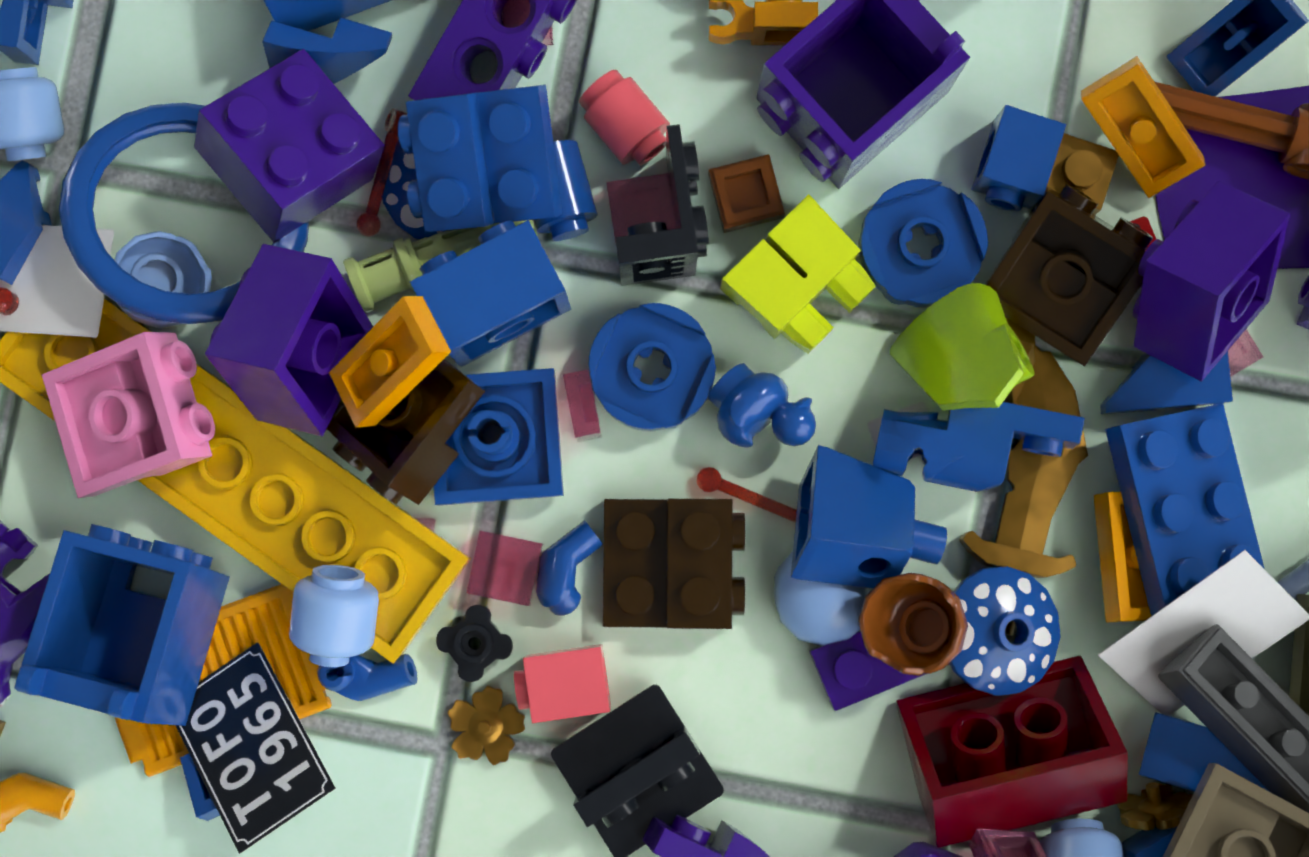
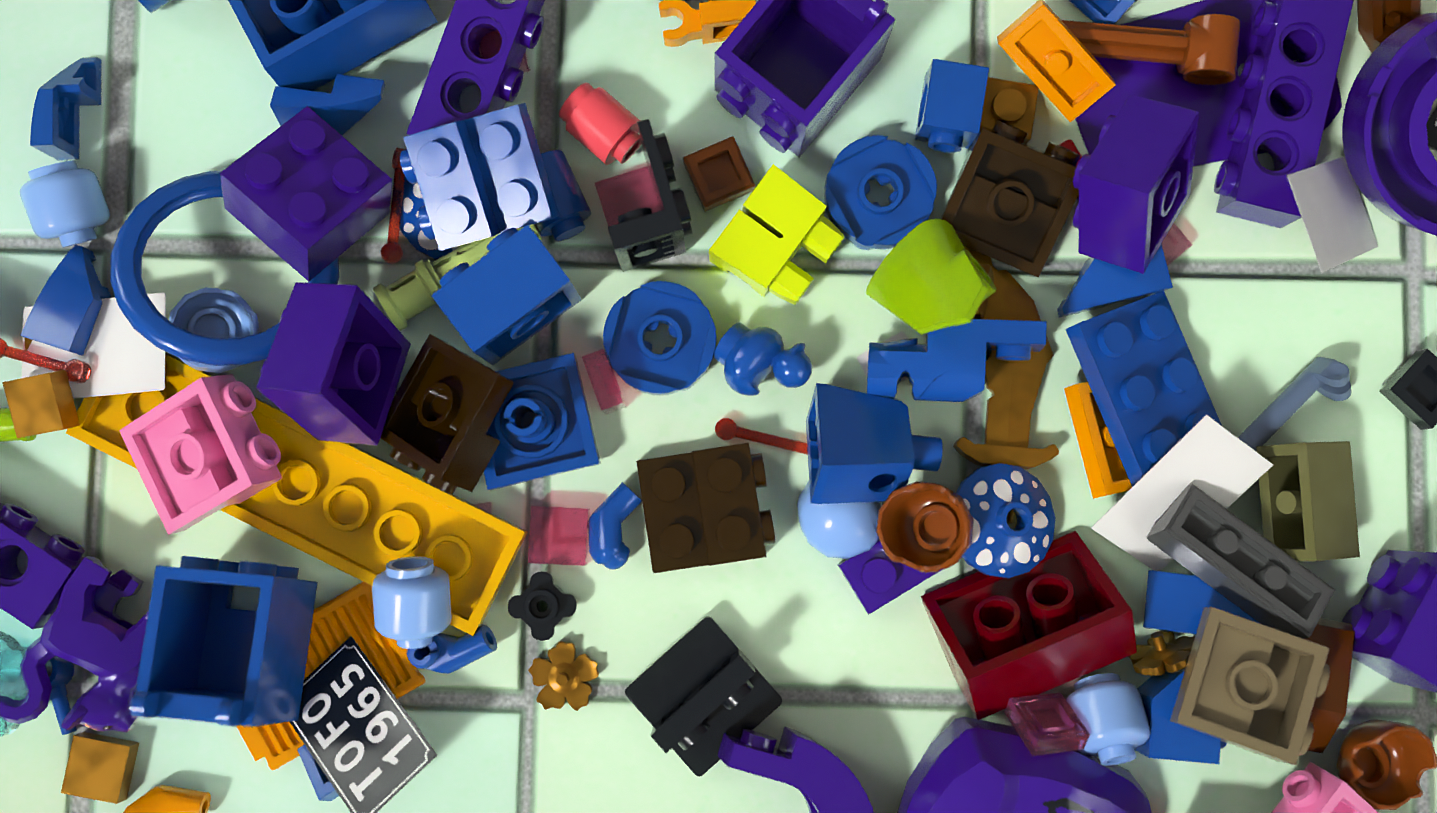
camera: 10 degrees left, 0 degrees up
light orange plate [329,296,451,428] -> none
coral brick [514,644,611,723] -> none

